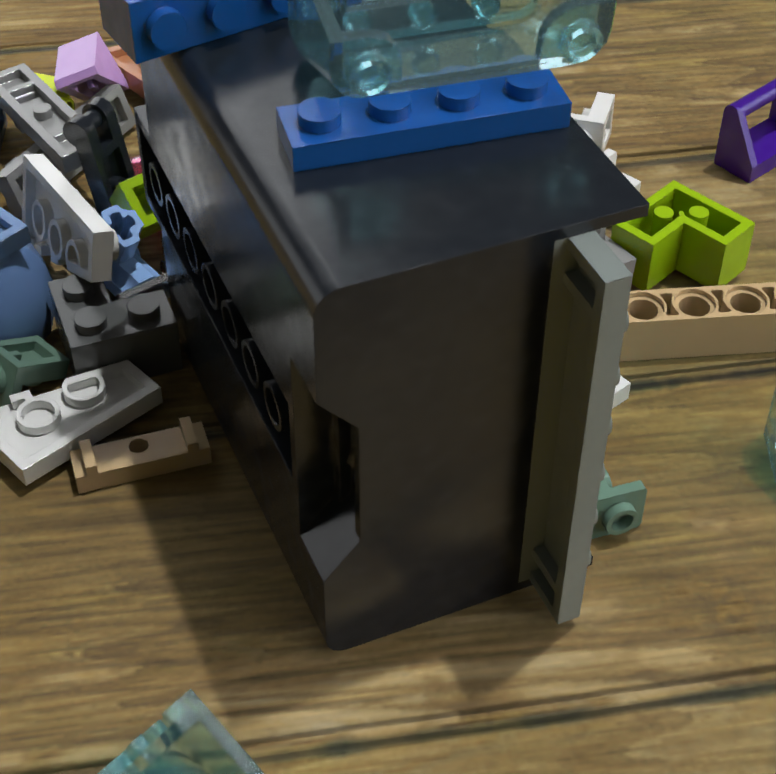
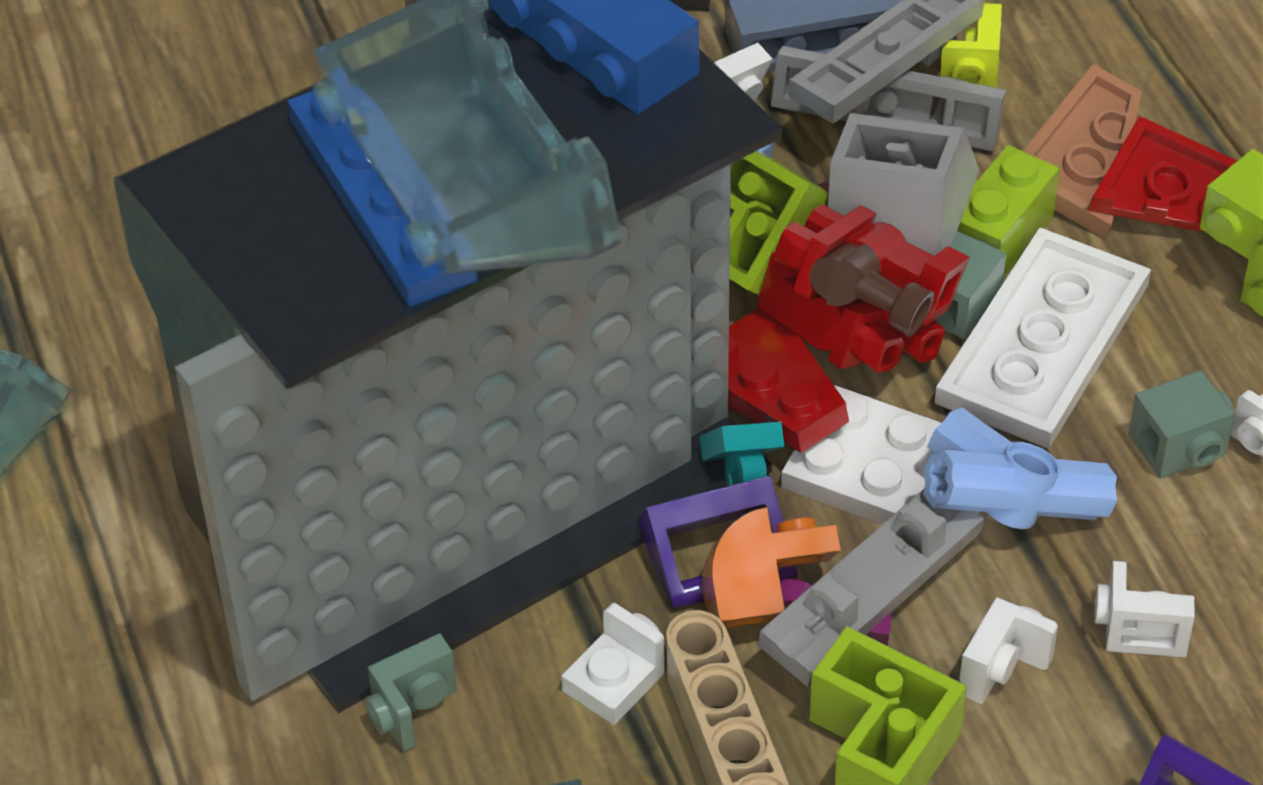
camera: 80 degrees right, 5 degrees up
lavender slope [54,31,129,101] -> none
black plate [63,96,135,215] -> none

